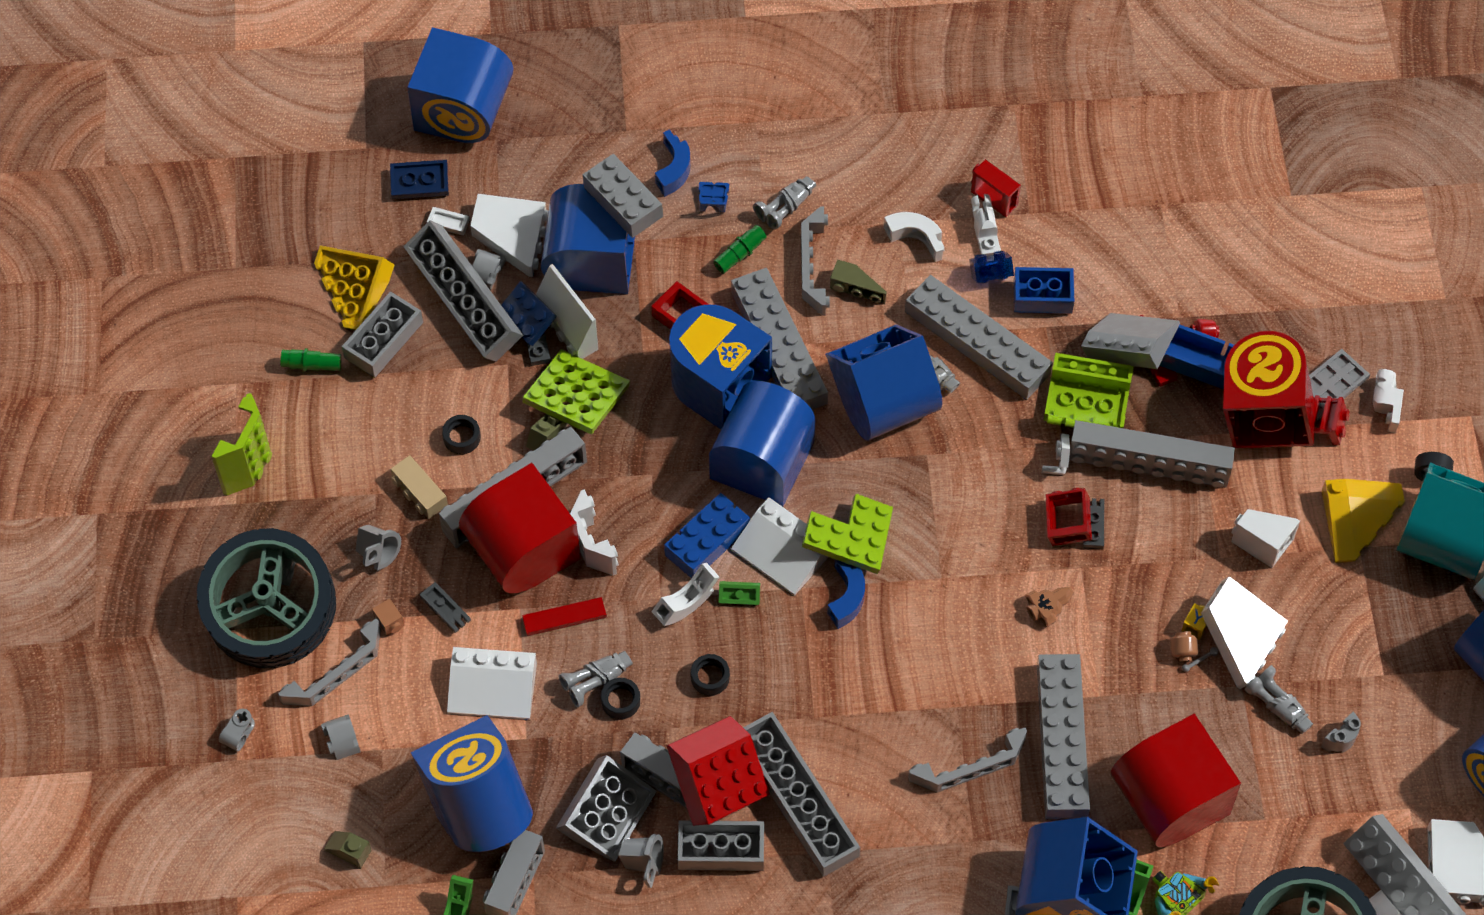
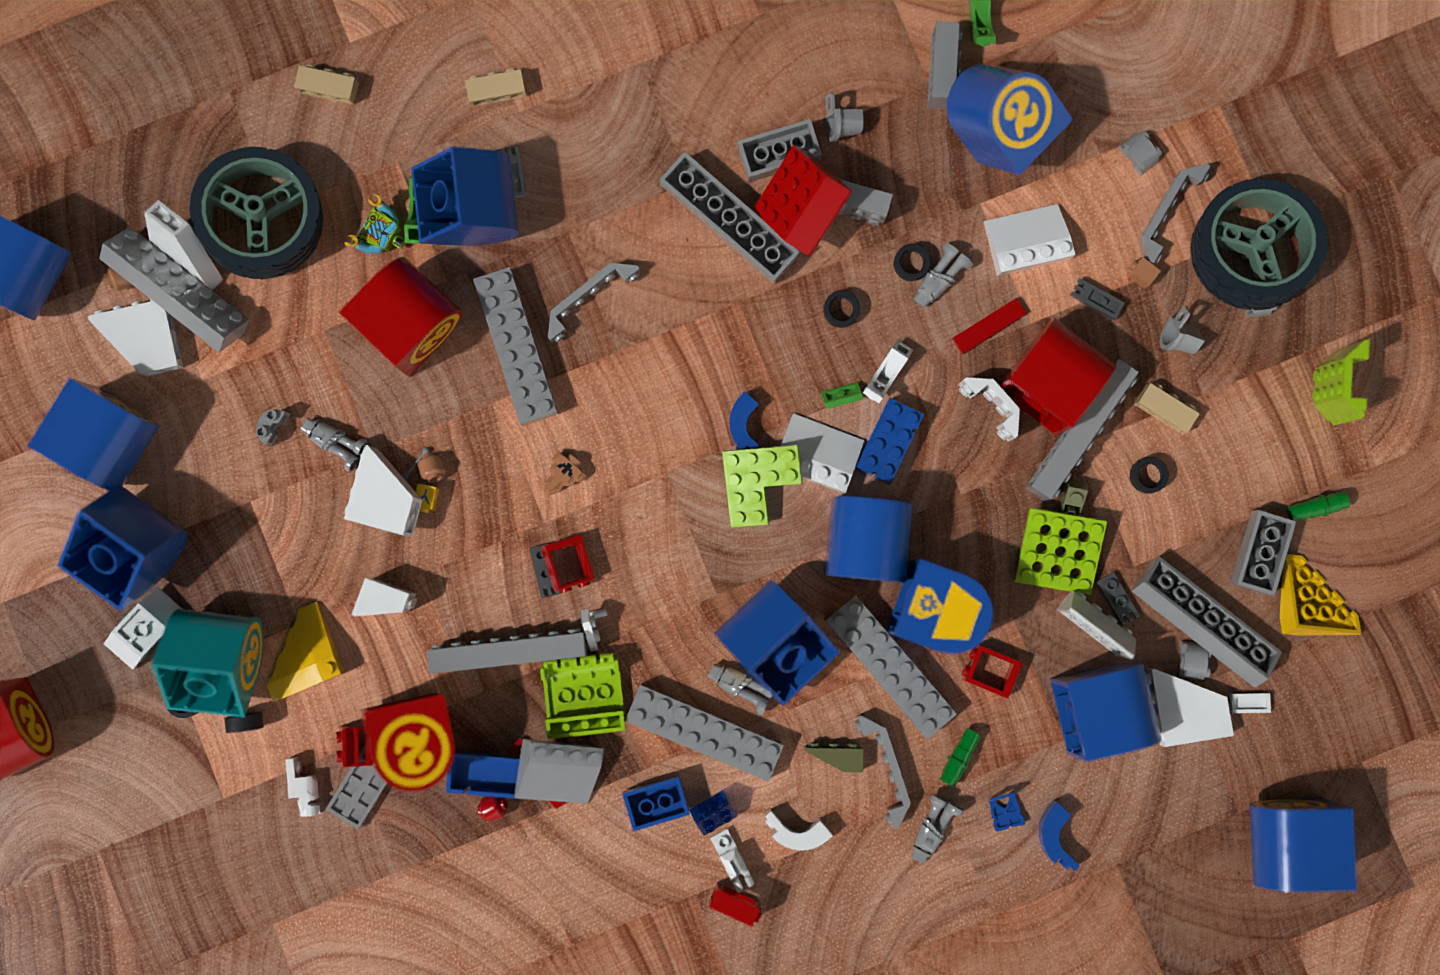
camera: 160 degrees right, 25 degrees up
light grey piece [219,708,255,751] -> none
olive slope [324,831,372,868] -> none
dark blue plate [390,160,449,199] -> none
dark blue plate [501,281,557,346] -> none
light grey slope [556,755,656,861] -> none
light grey brick [582,153,663,238] -> none

